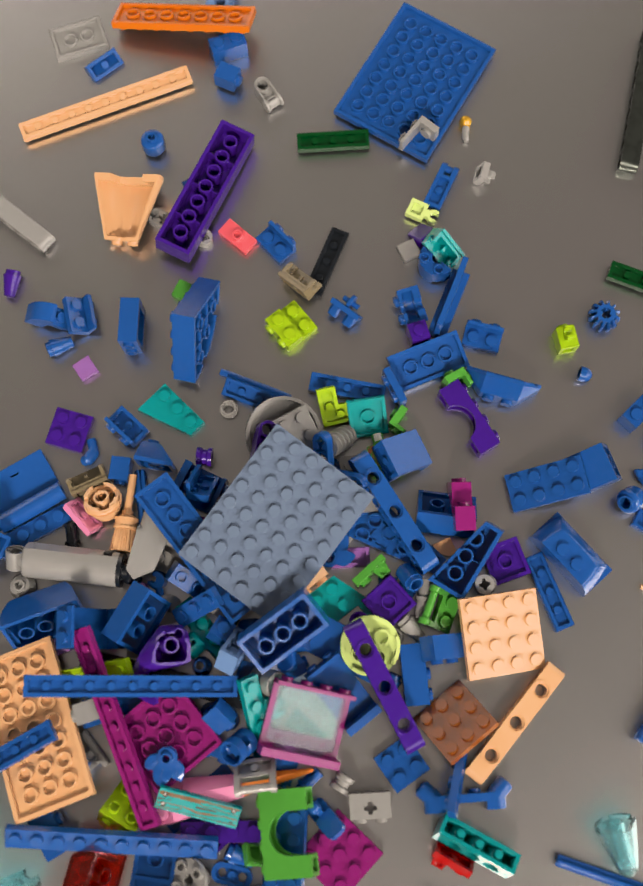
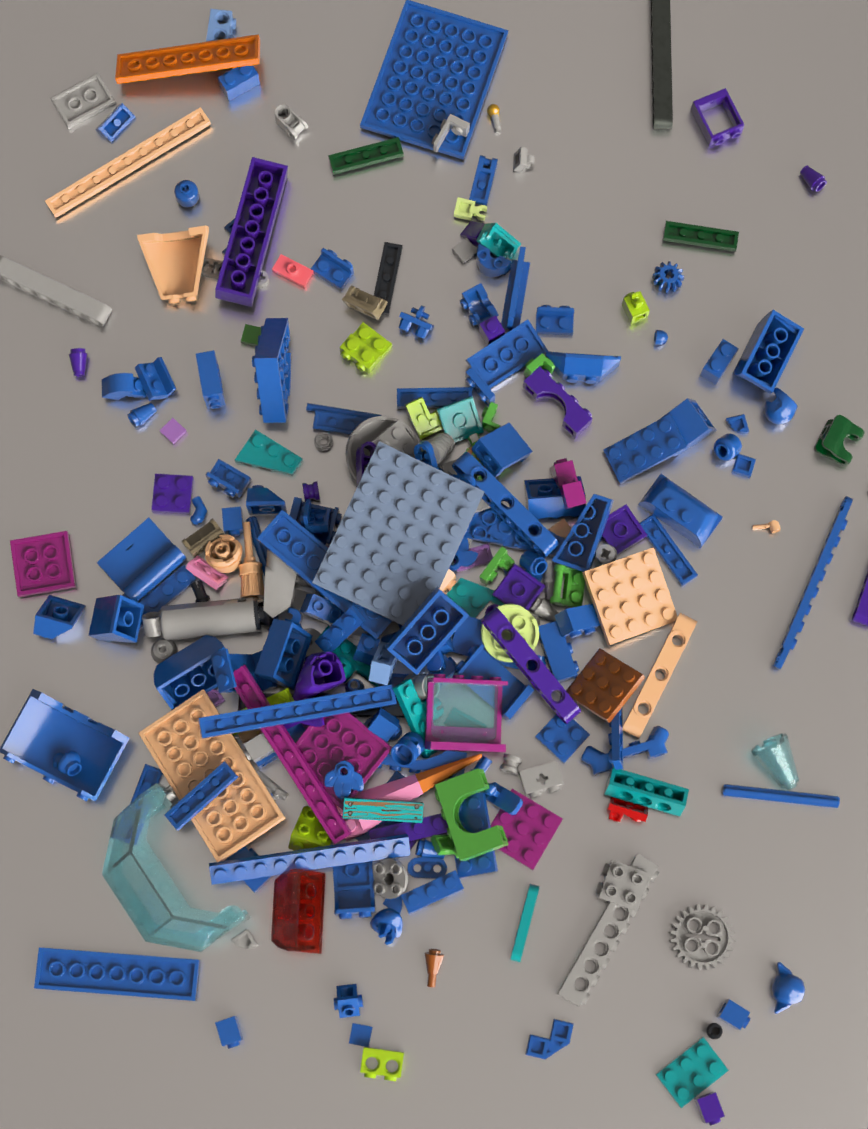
camera: 15 degrees left, 0 degrees up
blue brick [214,61,243,92] -> none
light grey plate [234,757,278,798] -> none

